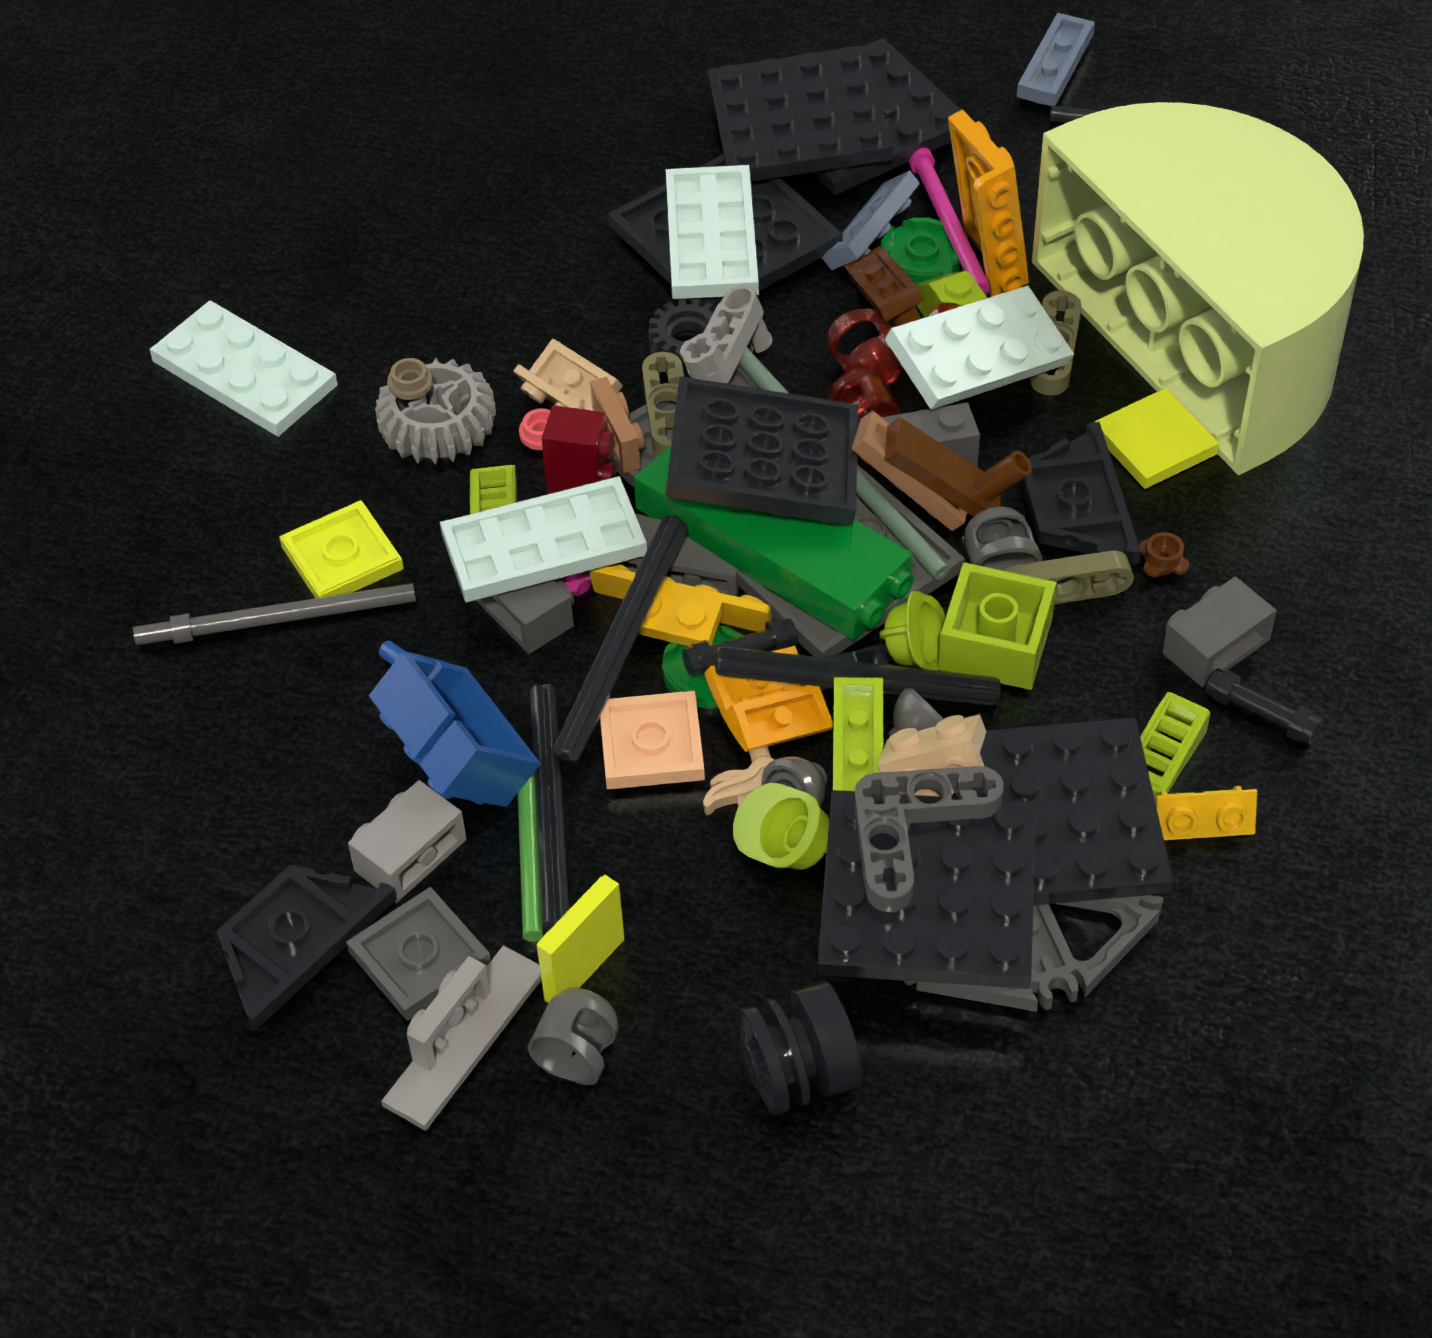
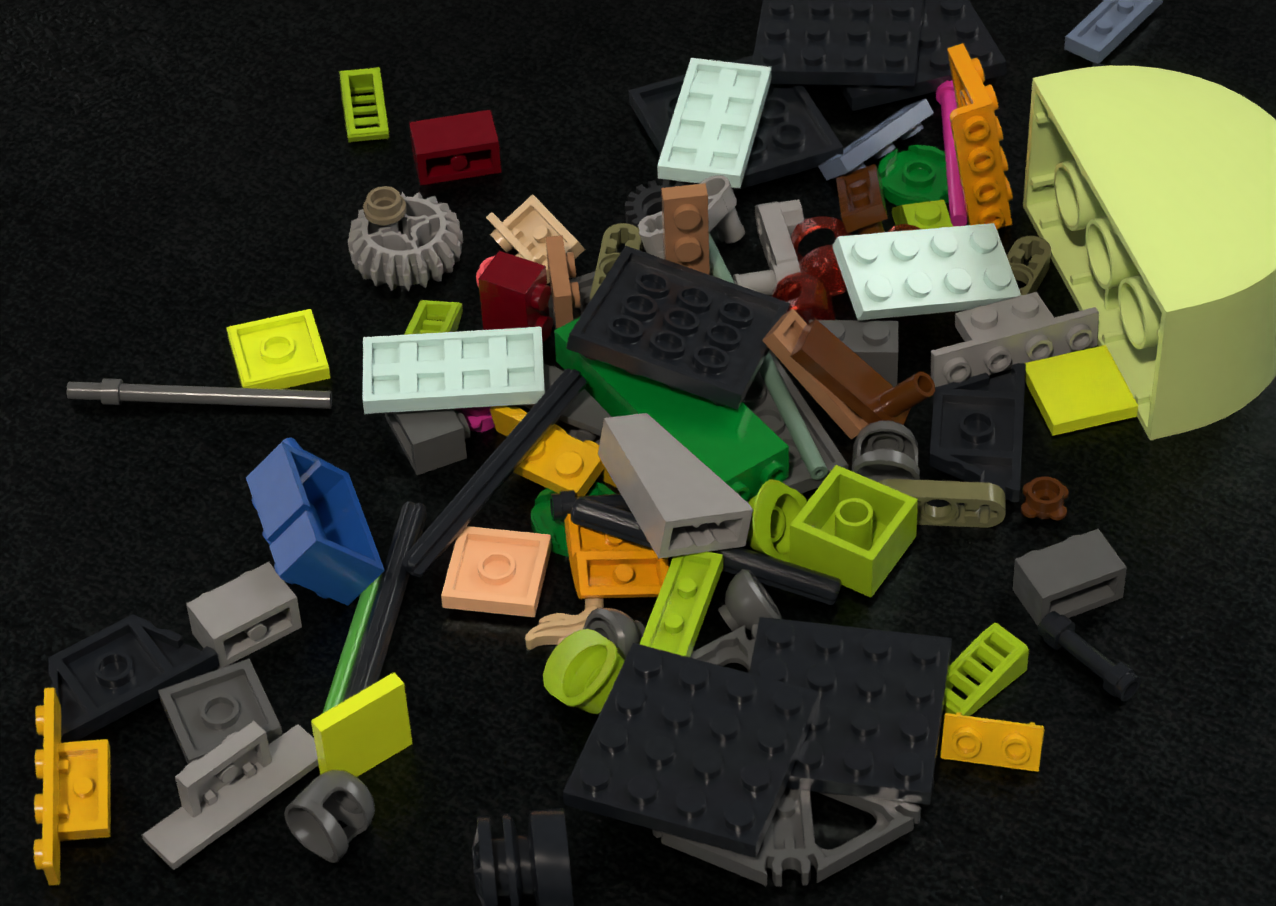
camera: 15 degrees right, 5 degrees down
light aqua plate [150,301,337,436] -> none
dark grey beam [854,766,1004,912] -> none
tan bracket [877,714,986,797] -> none
none -> yellow bracket [34,687,110,886]
none -> lime slope [339,67,389,142]
none -> dark red brick [409,110,501,185]
none -> light grey slope [598,413,753,558]
none -> medium nougat plate [661,183,710,275]
none -> light grey beam [733,199,805,299]
none -> light grey bracket [931,292,1099,387]

